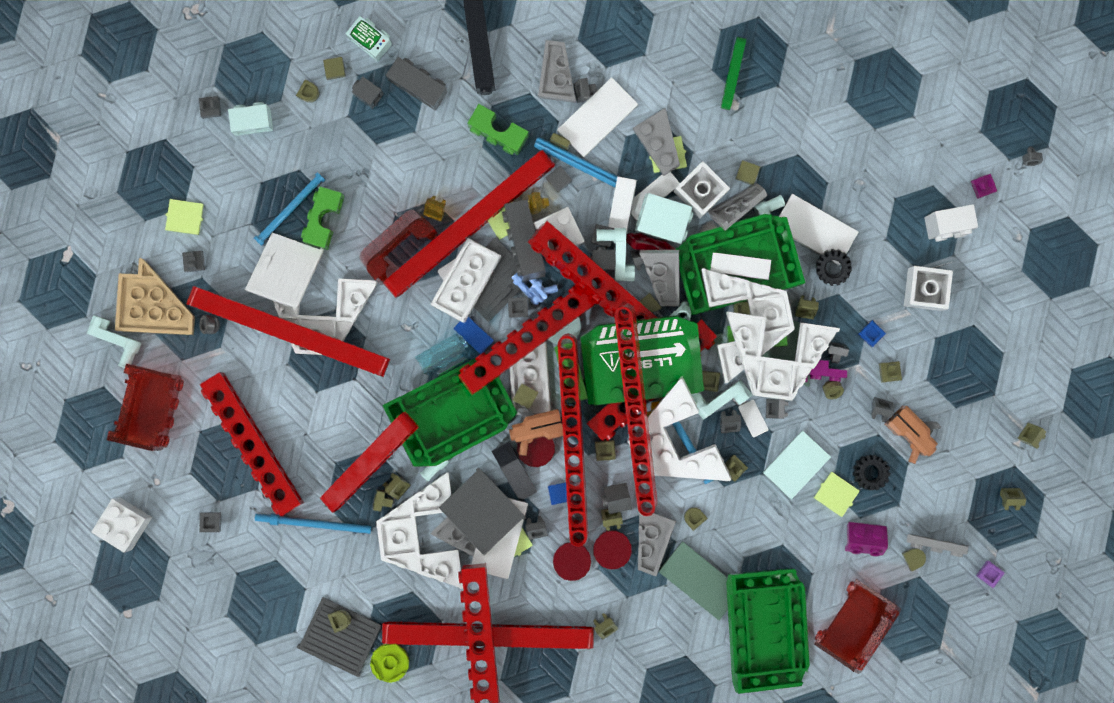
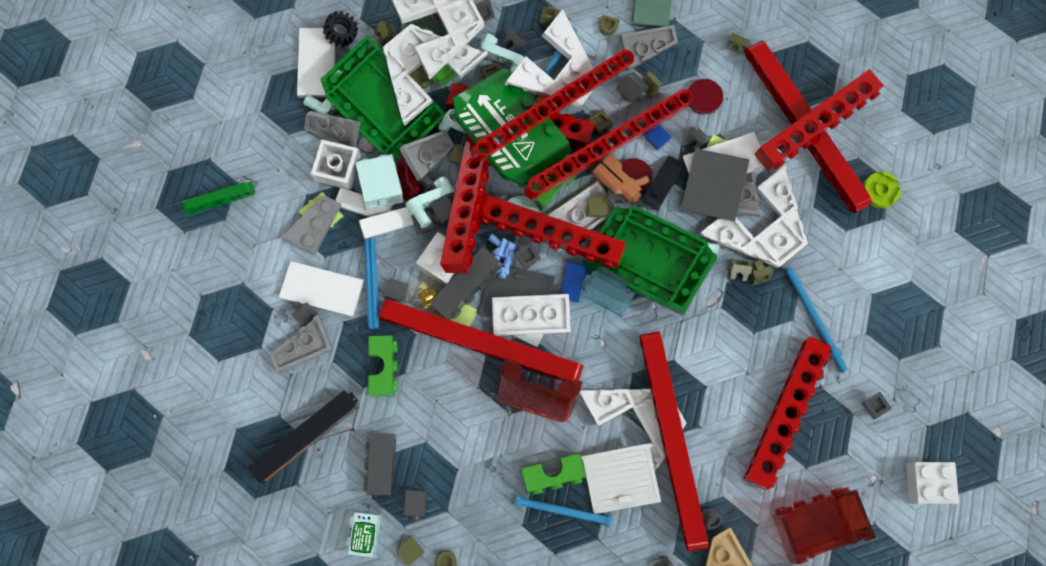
camera: 125 degrees left, 10 degrees down
dark grey piece [297,597,382,677] -> none
red beam [320,411,419,513] -> none
olive tile [328,610,351,633] -> none
clear yellow tile [423,196,446,221] -> none
olive tile [550,133,570,151] -> none
dark red tile [593,530,632,569] -> none
white tile [710,253,771,280] -> none
olive tile [735,160,760,185] -> none
white sticker [738,400,768,437] -> none

